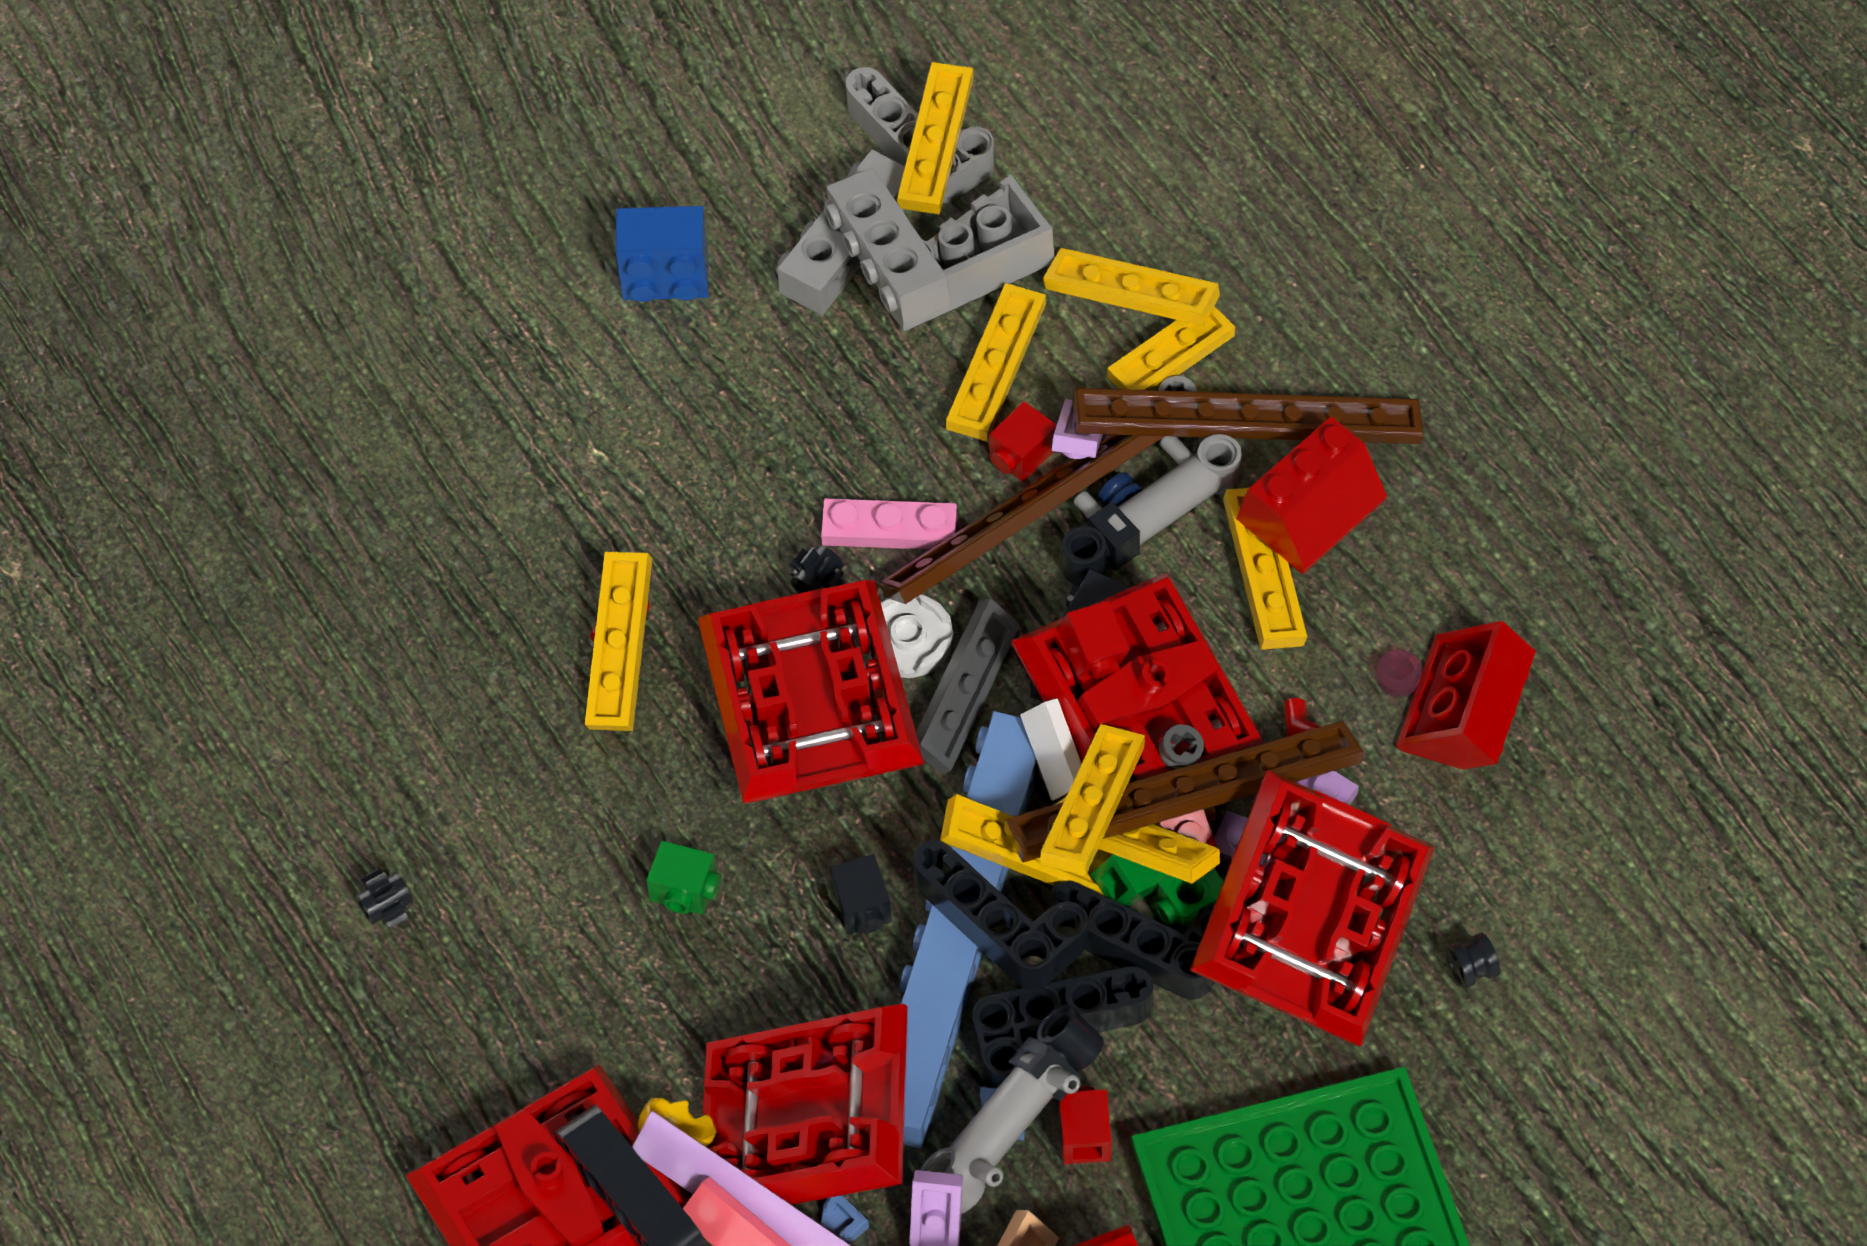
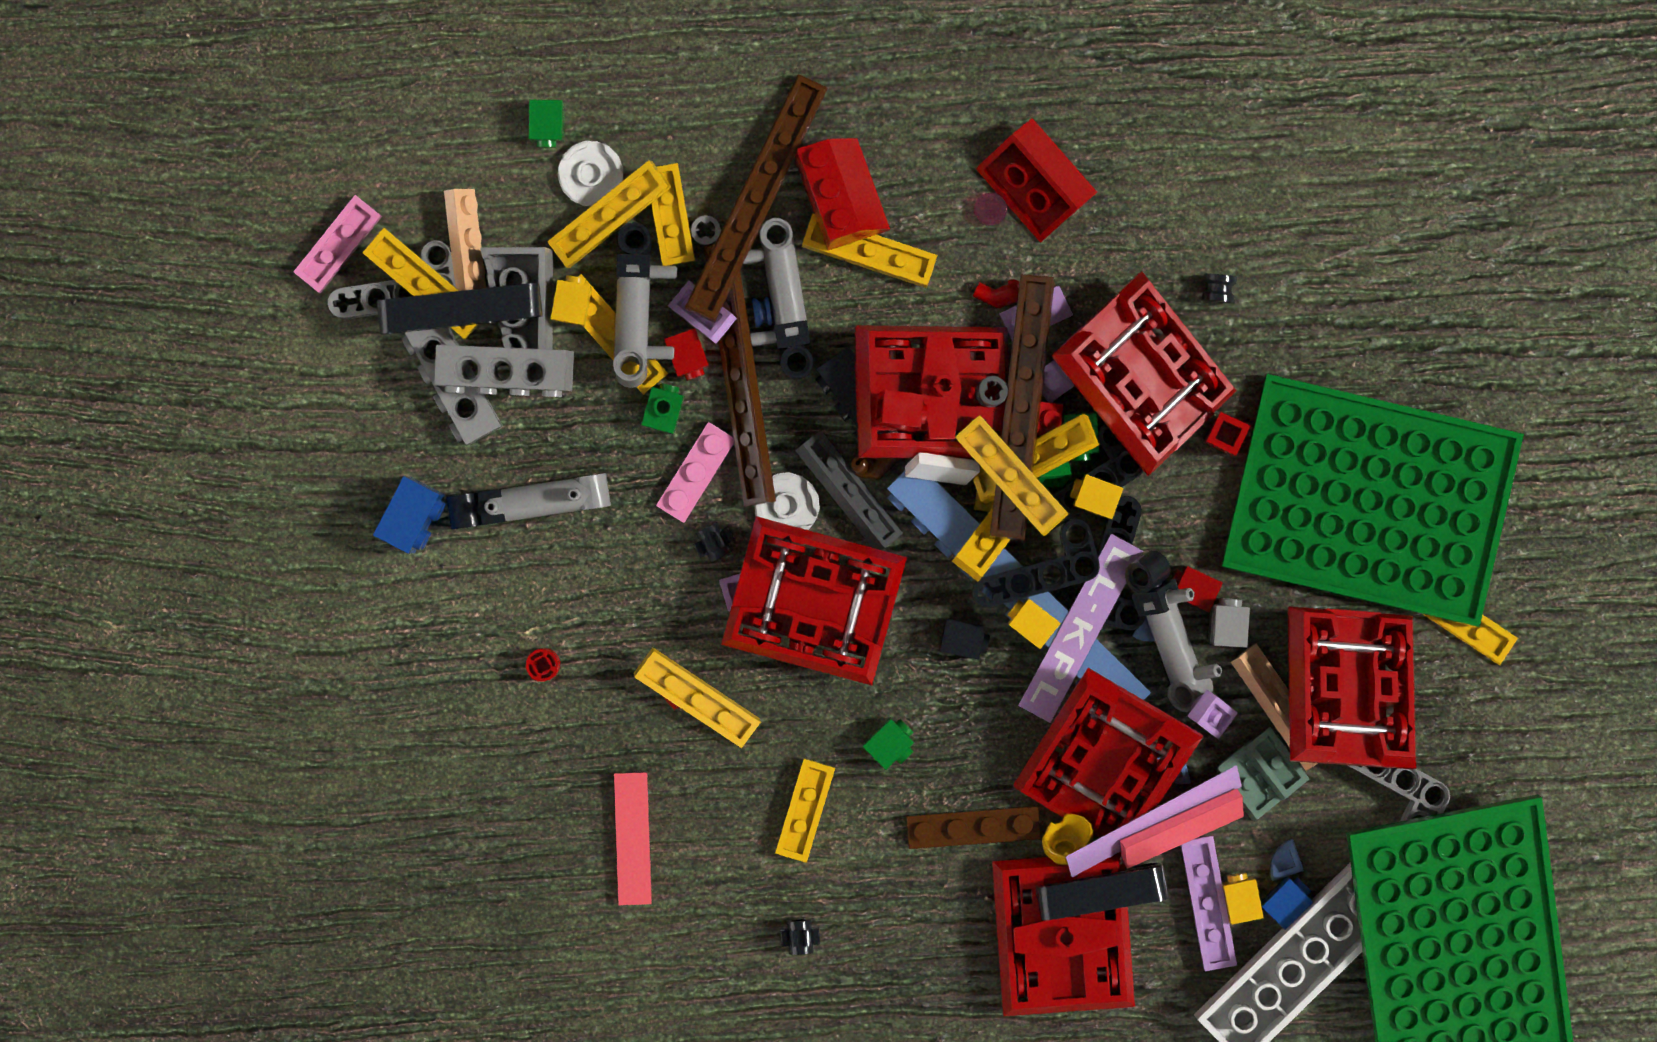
camera: 60 degrees left, 30 degrees up
none -> bright pink plate [294,195,382,293]
none -> black beam [376,283,543,335]
none -> light nougat plate [444,189,486,291]
none -> light grey piece [446,473,611,530]
none -> red wheel [526,648,561,682]
none -> green brick [529,99,565,148]
none -> yellow brick [550,275,592,326]
none -> white tile [558,141,623,206]
none -> light grey piece [613,222,677,388]
none -> coral tile [614,772,652,905]
none -> green brick [641,383,685,434]
none -> yellow plate [775,758,835,863]
none -> reddish brown arm [851,456,901,479]
none -> reddish brown plate [906,805,1041,849]
none -> yellow brick [1007,598,1061,649]
none -> lavender sticker [1018,534,1143,723]
none -> yellow brick [1070,474,1124,519]
none -> red brick [1203,412,1250,456]
none -> light grey brick [1208,598,1250,648]

